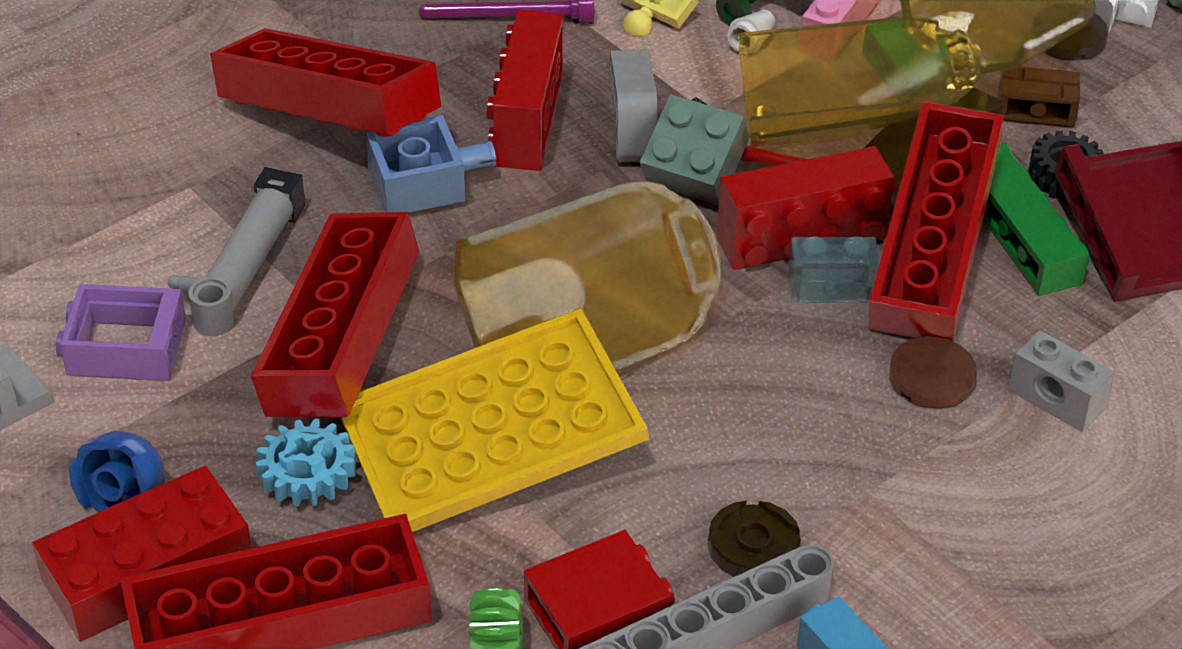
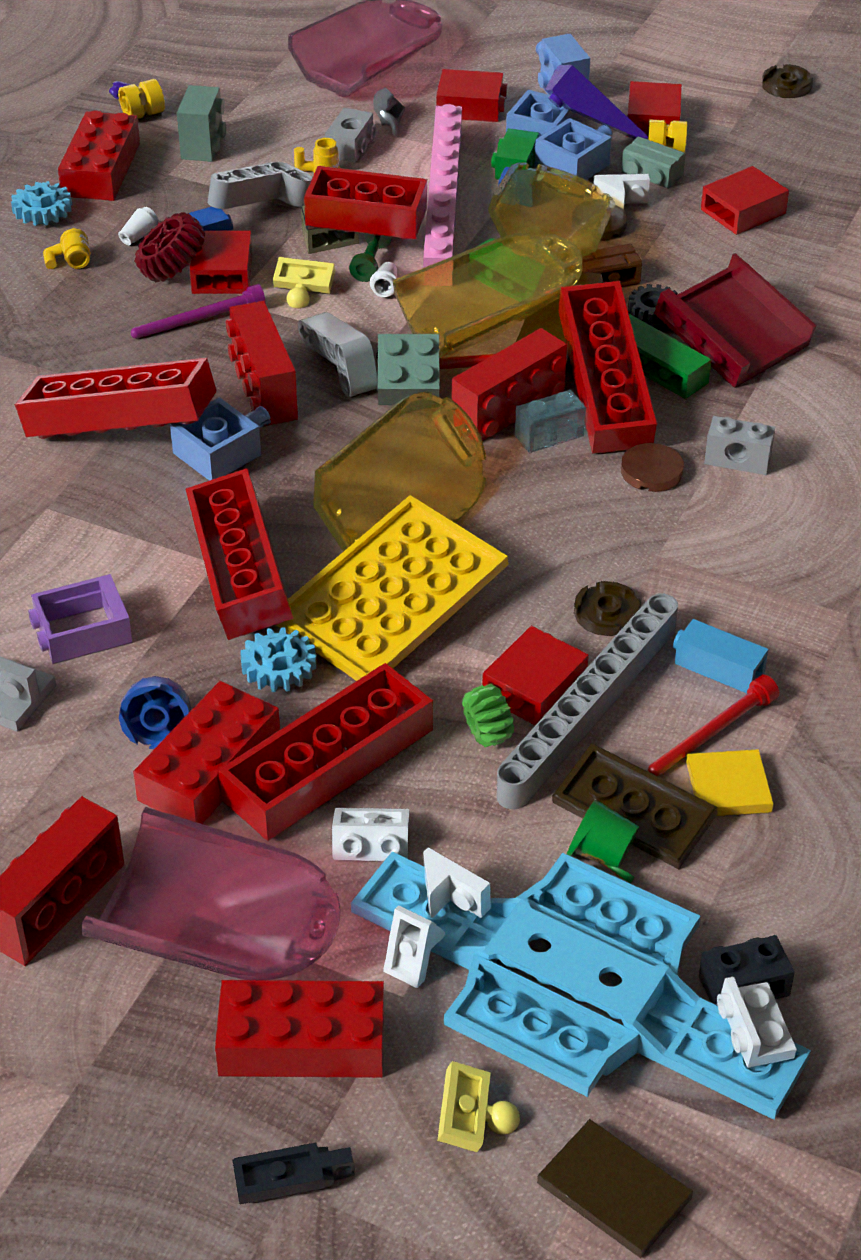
camera: 25 degrees left, 0 degrees up
light grey piece [168,167,305,336] -> none

